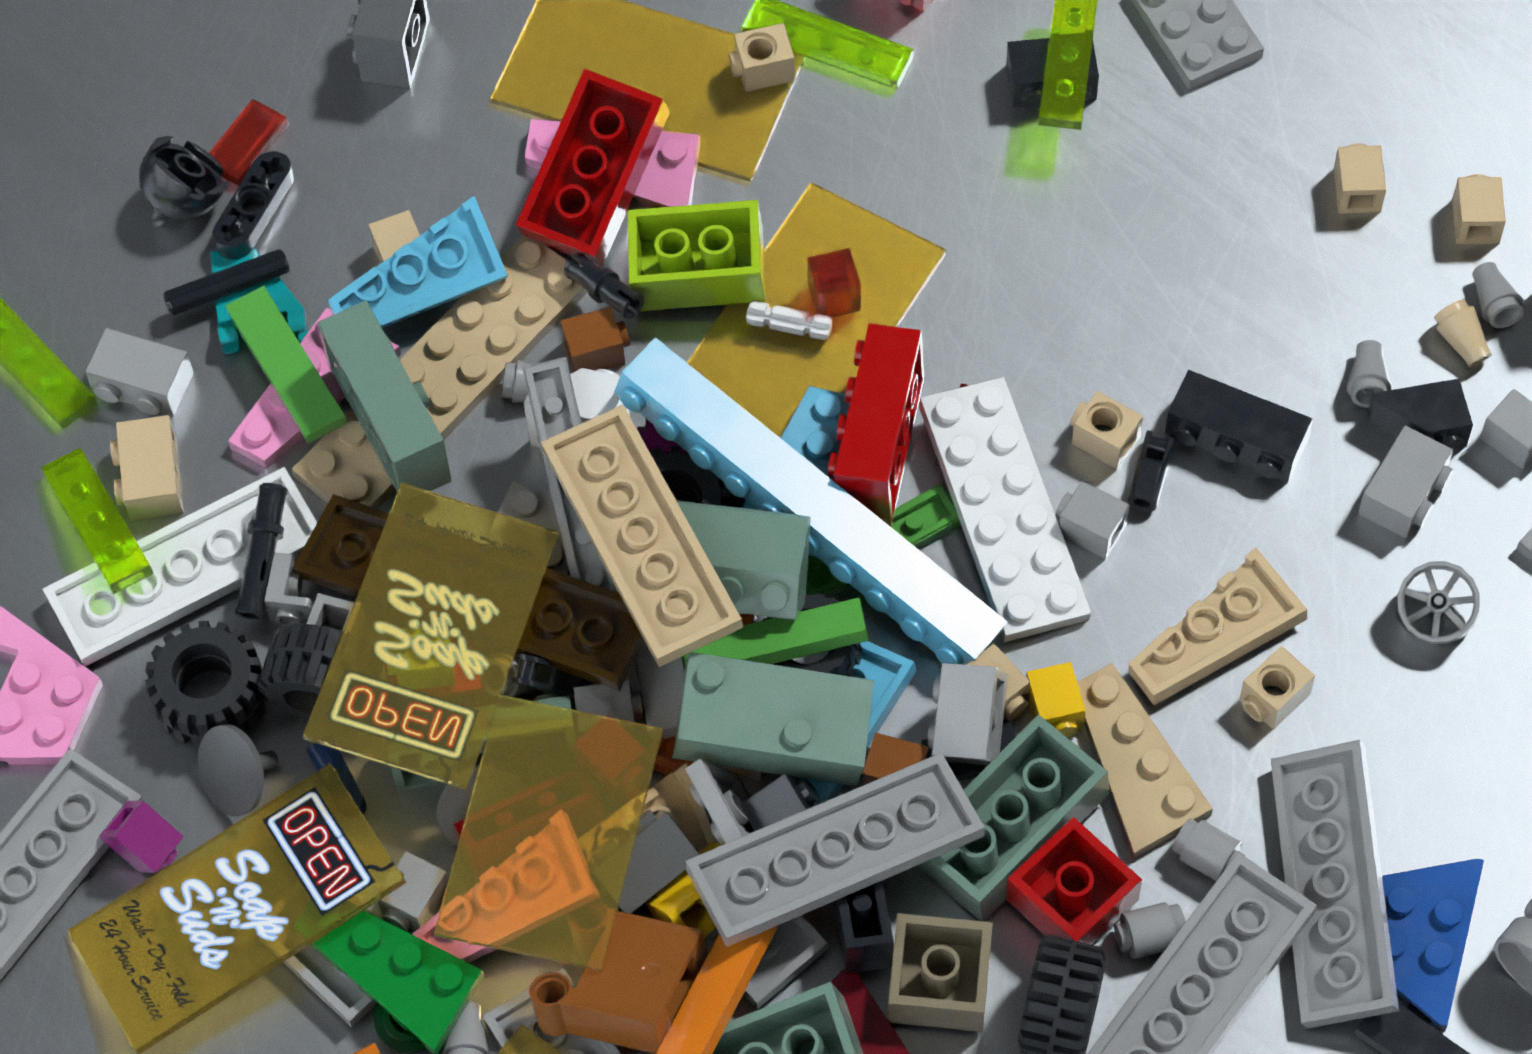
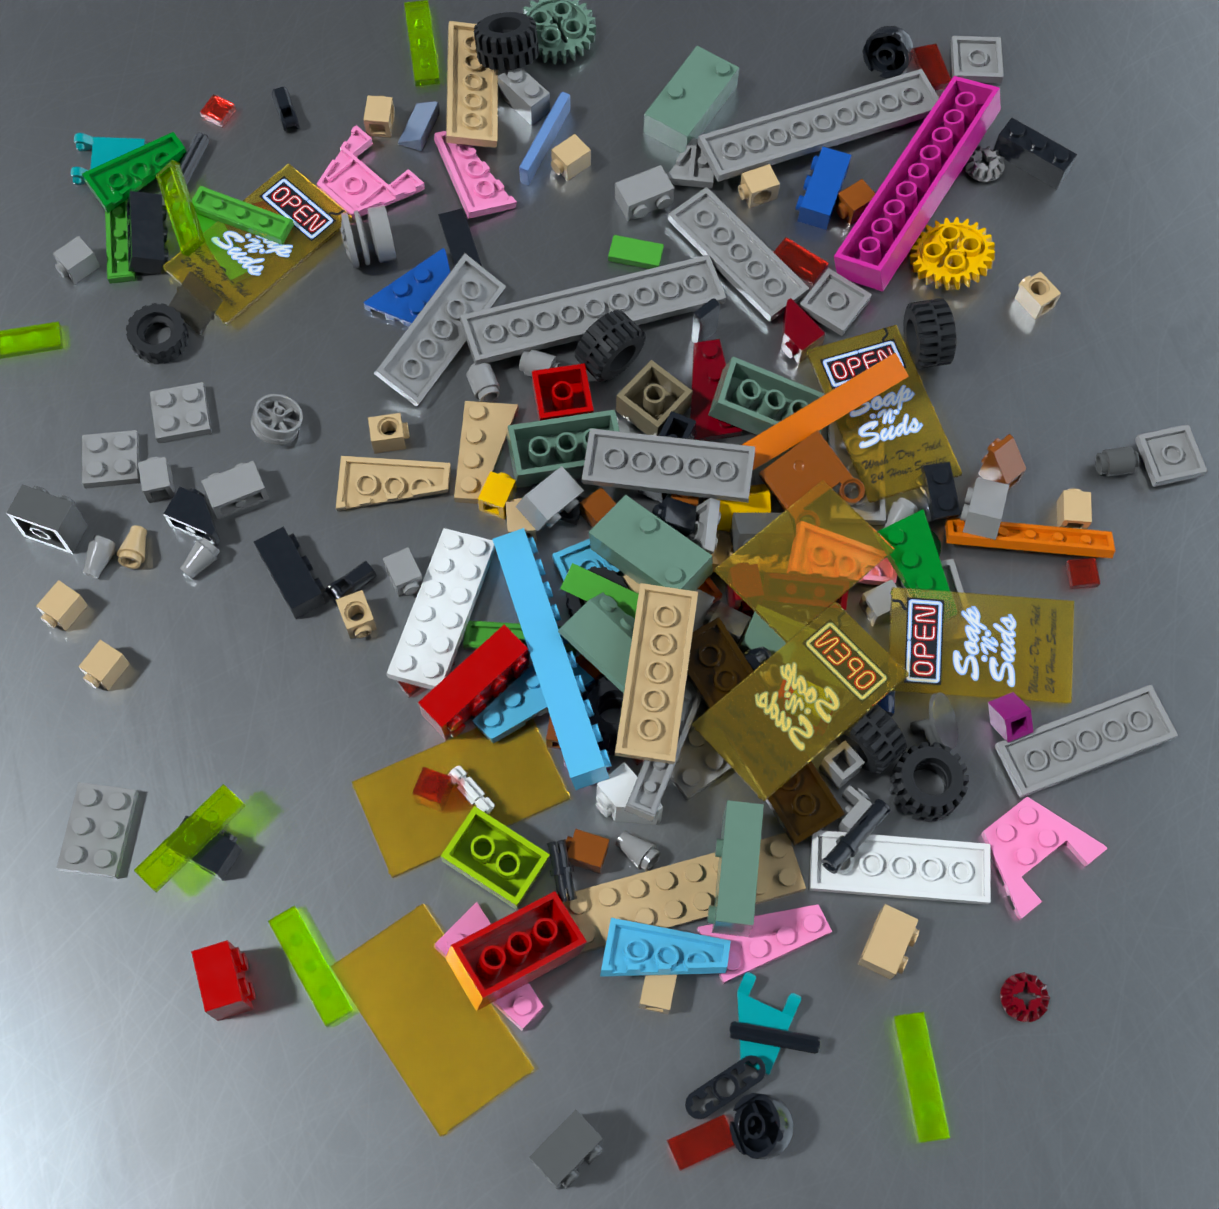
camera: 150 degrees left, 5 degrees up
clear neon green tile [41,447,154,595] -> none
light grey brick [85,328,194,417] -> none
bright green tile [225,286,347,444] -> none
tan brick [729,23,795,92] -> none

